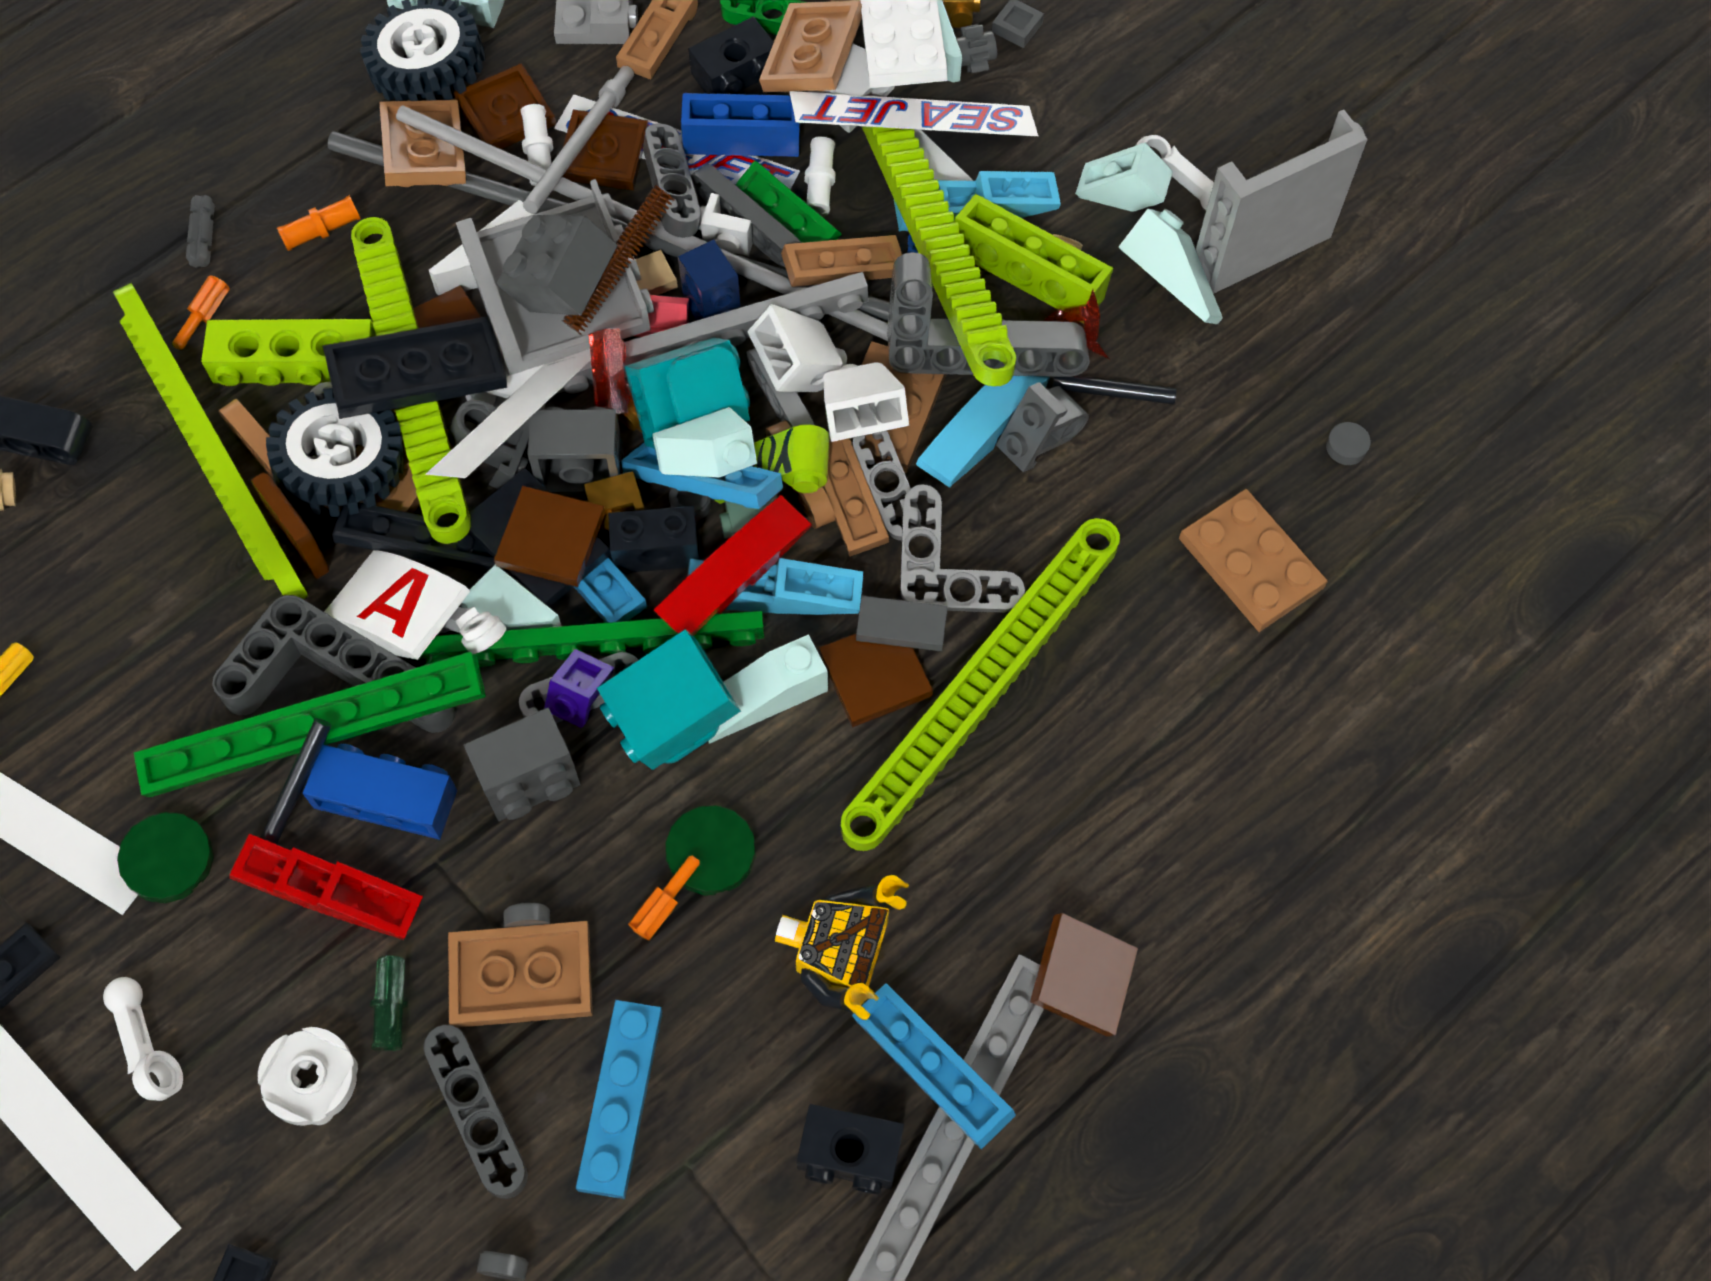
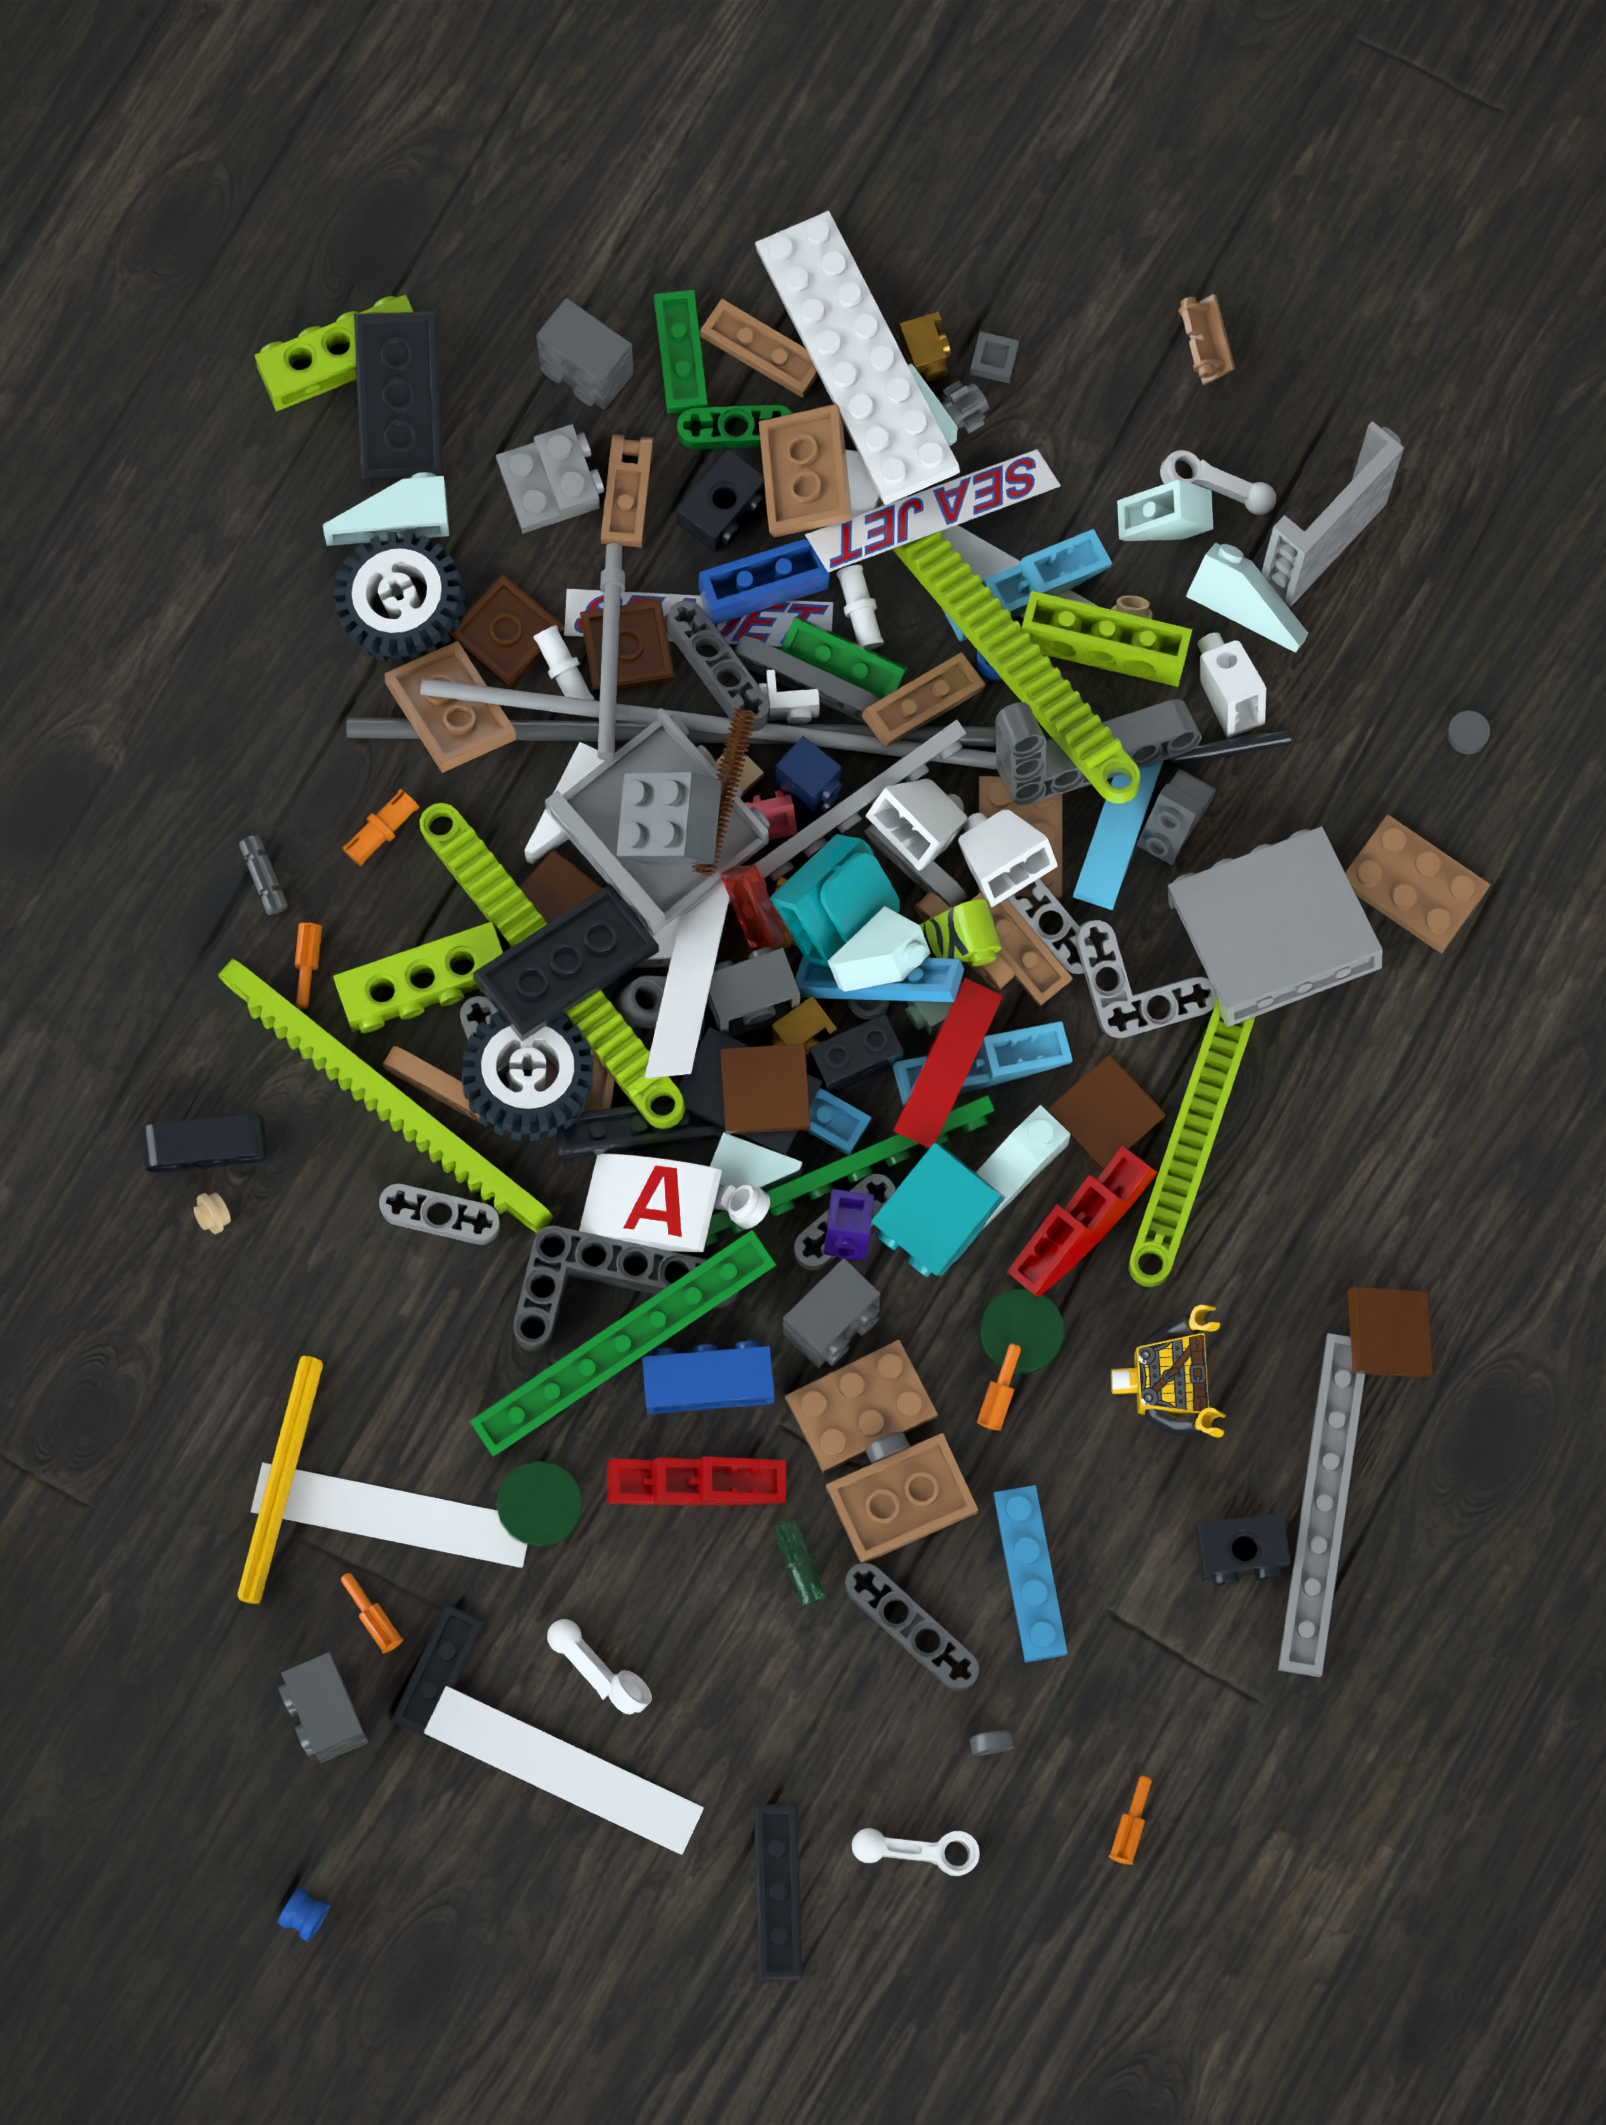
camera: 20 degrees left, 10 degrees up
reddish brown tile [251,472,329,579] -> none
white plate [258,1027,358,1126] -> none
black bar [260,718,332,845] -> none
dark azure plate [852,983,1016,1149] -> none
dark grey tile [856,596,948,651] -> none
clear red piece [1043,289,1110,360] -> none
none -> light grey beam [379,1184,500,1245]
none -> medium nougat plate [785,1340,938,1474]
none -> red slope [1007,1146,1158,1297]
none -> light grey panel [1168,826,1382,1027]
none -> medium nougat hinge [1178,294,1235,385]
none -> white torso [1197,633,1266,739]

